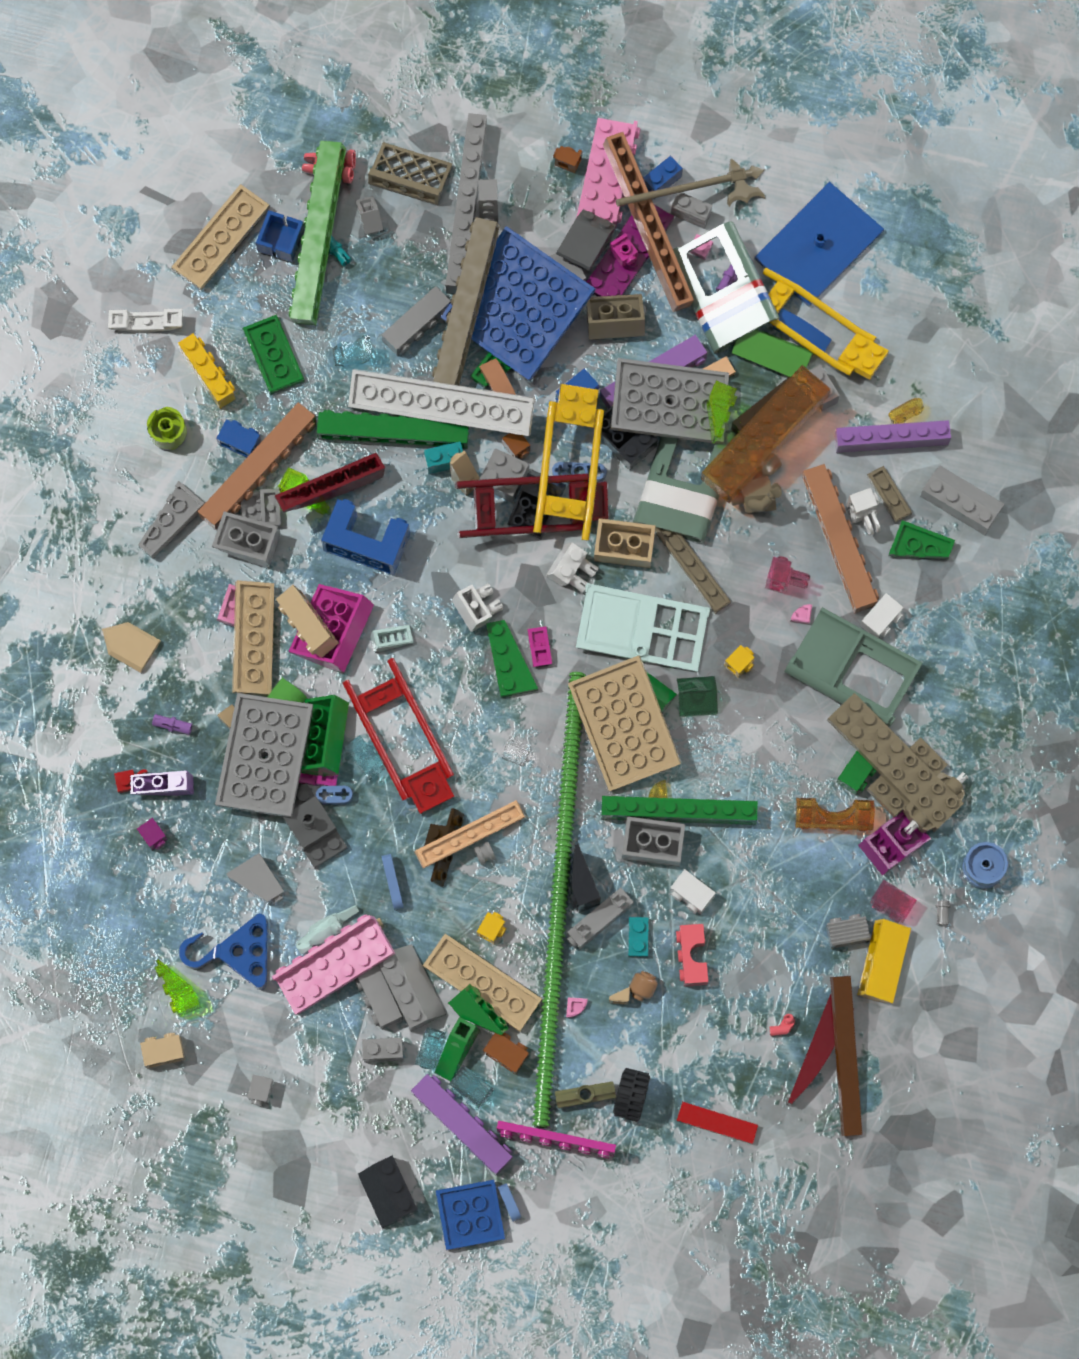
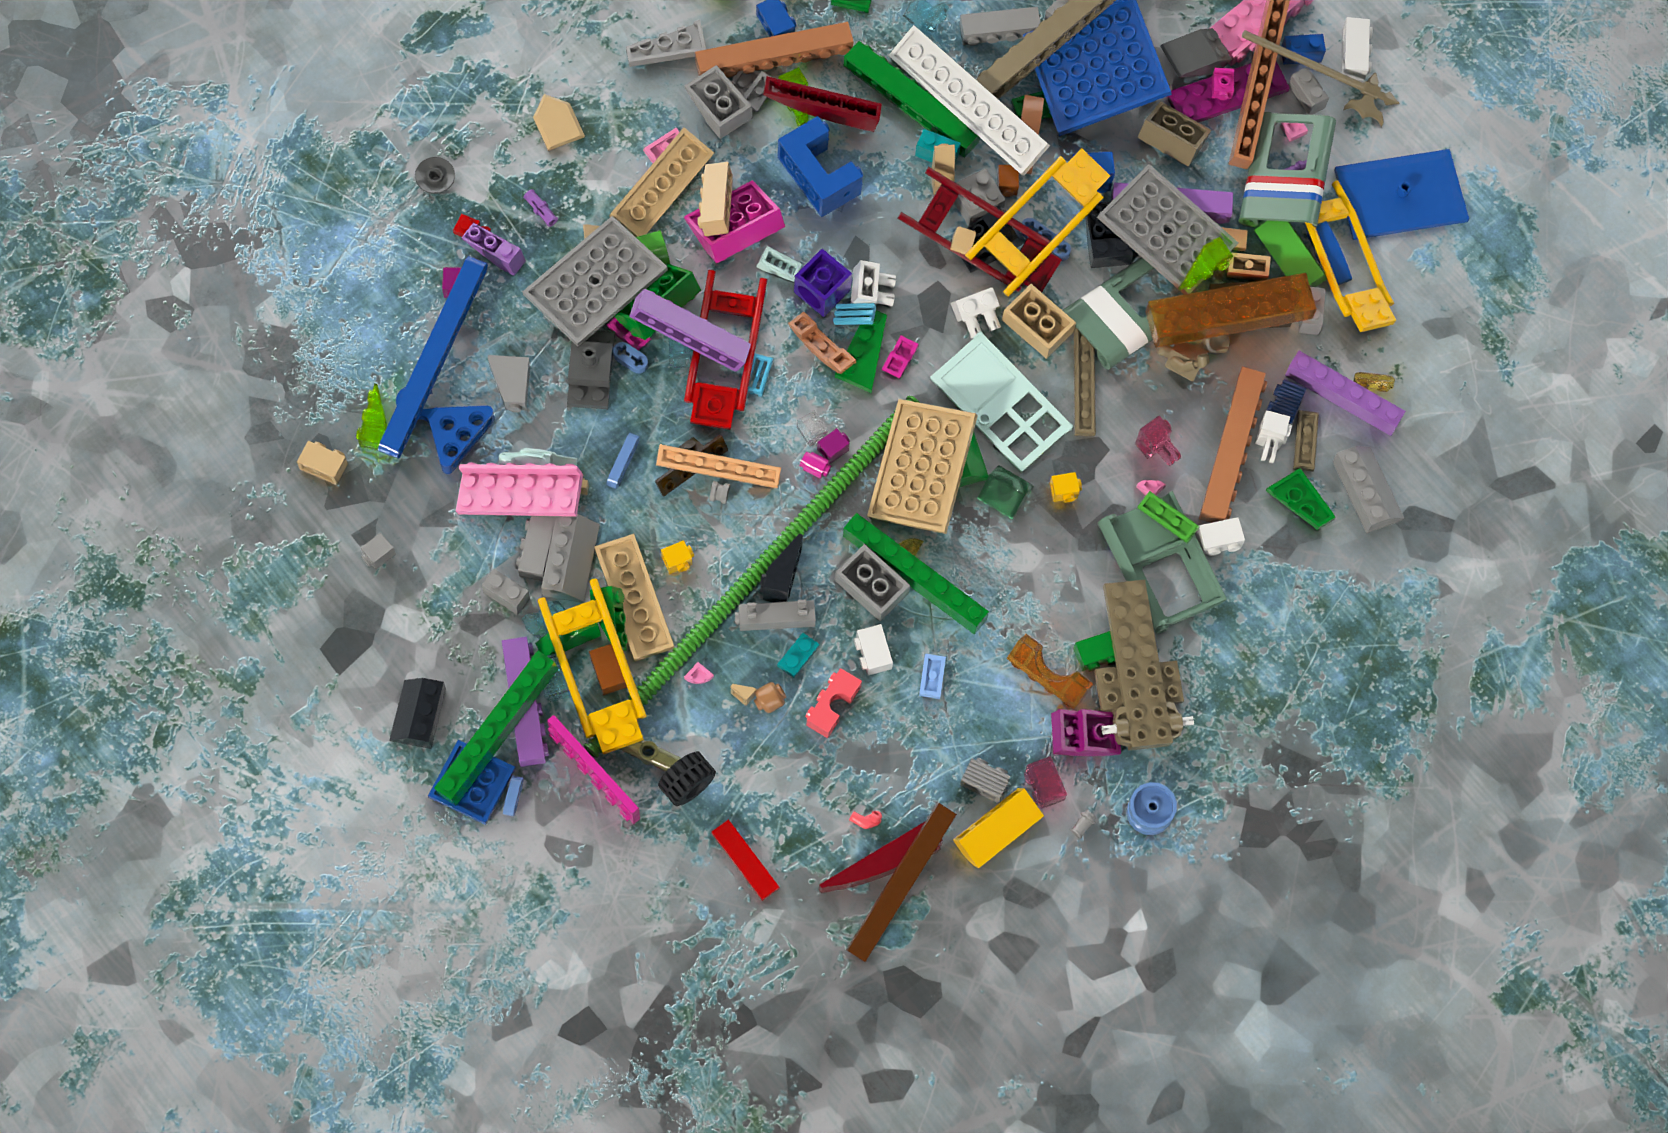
camera: 30 degrees right, 5 degrees down
none -> blue beam [378,256,488,459]
none -> dark grey dish [415,157,455,194]
none -> green brick [434,650,558,806]
none -> yellow plate [537,578,647,755]
none -> medium lavender brick [629,288,751,372]
none -> medium azure tile [748,353,773,397]
none -> nougat slope [788,312,856,374]
none -> dark purple brick [794,249,852,317]
none -> dark pink brick [799,452,832,479]
none -> magenta brick [817,428,850,465]
none -> medium azure tile [833,303,876,325]
none -> light blue plate [919,654,946,699]
none -> tan slope [950,226,976,254]
none -> bright green tile [1137,491,1200,544]
none -> tan brick [1226,252,1271,281]
none -> dark blue brick [1267,379,1307,425]
none -> white brick [1341,17,1373,80]

